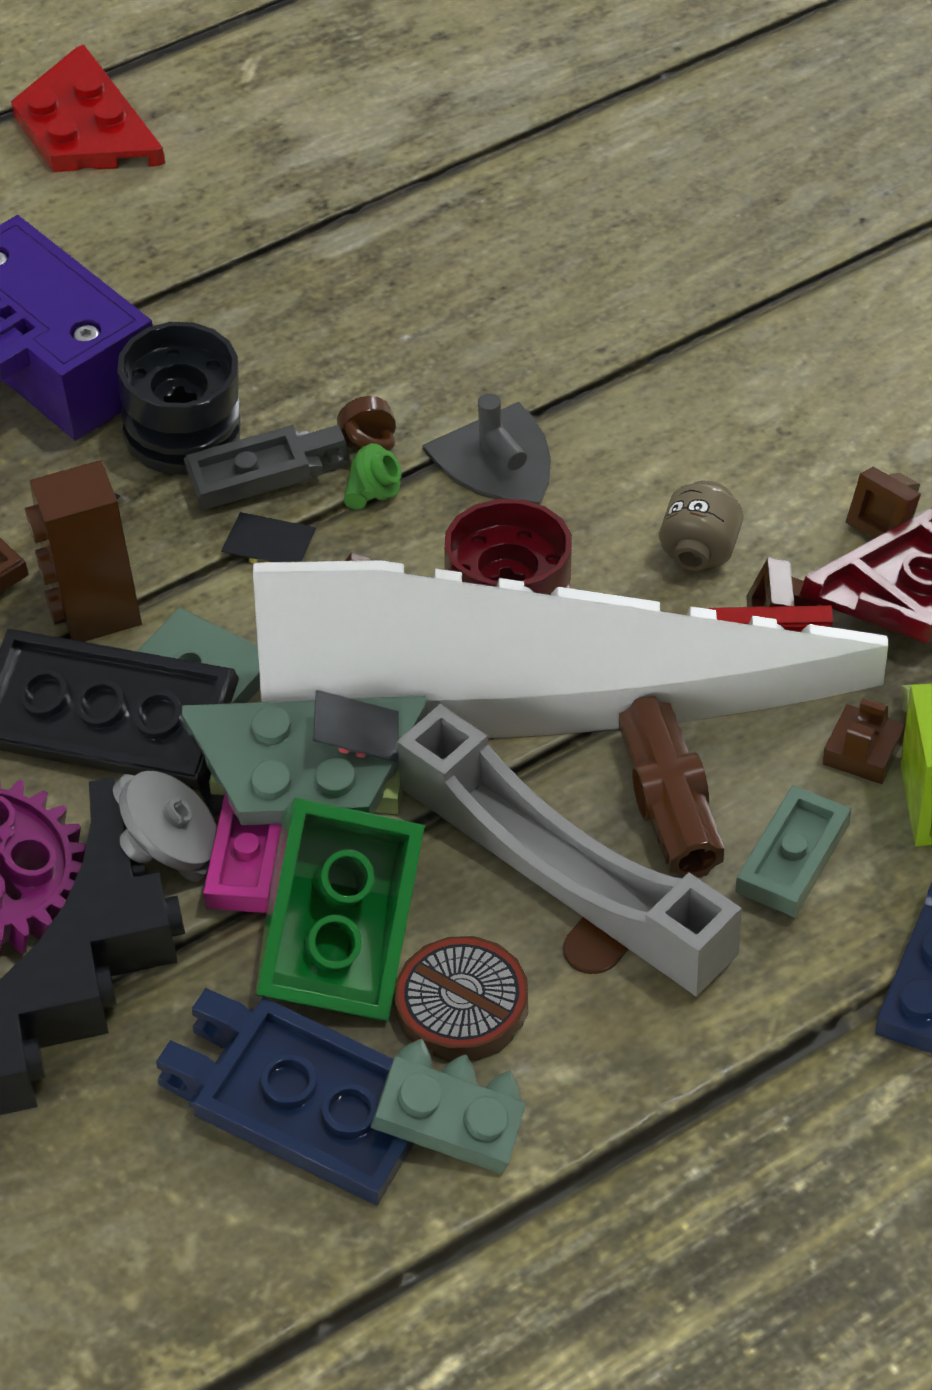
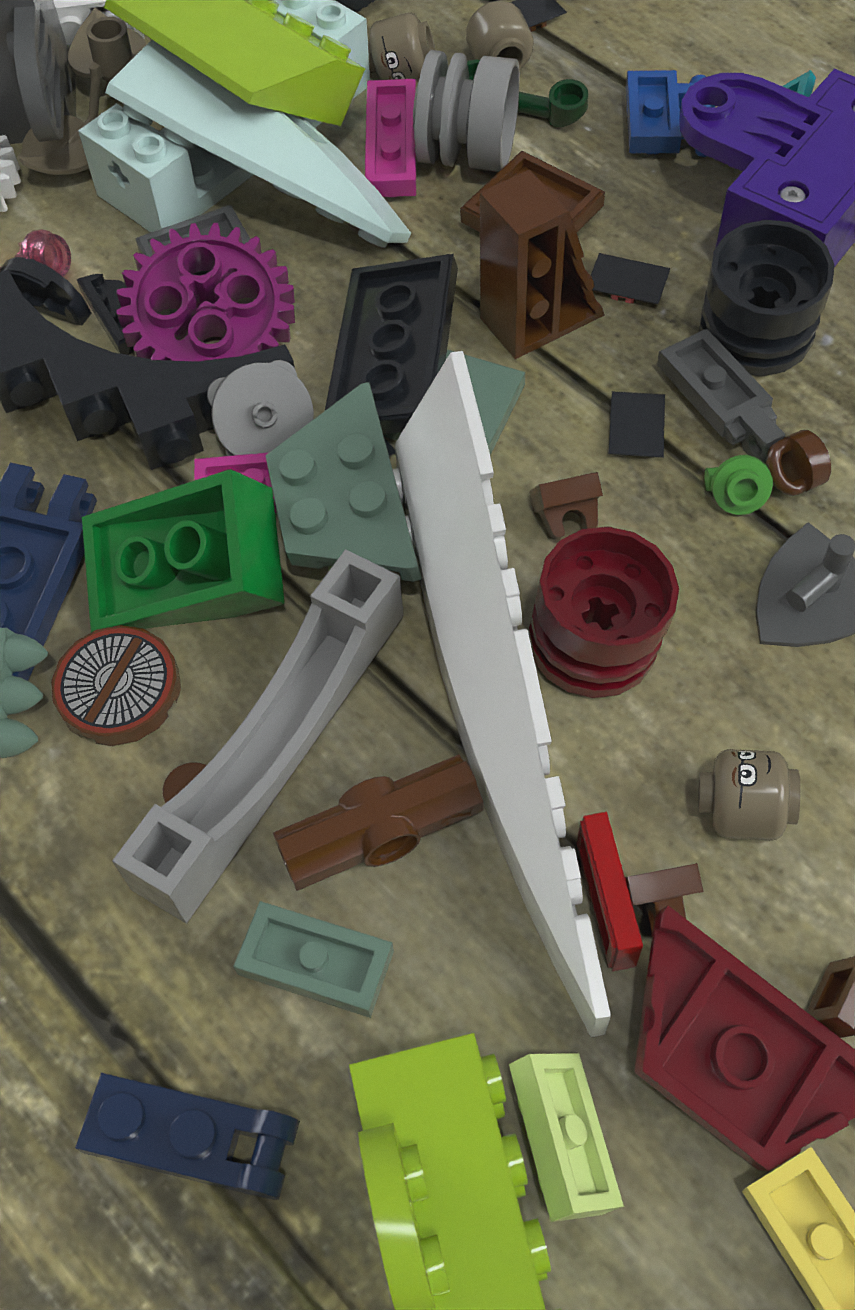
camera: 80 degrees right, 10 degrees up
black piece [313,690,399,762] -> none
reddish brown tile [823,697,906,784] -> none

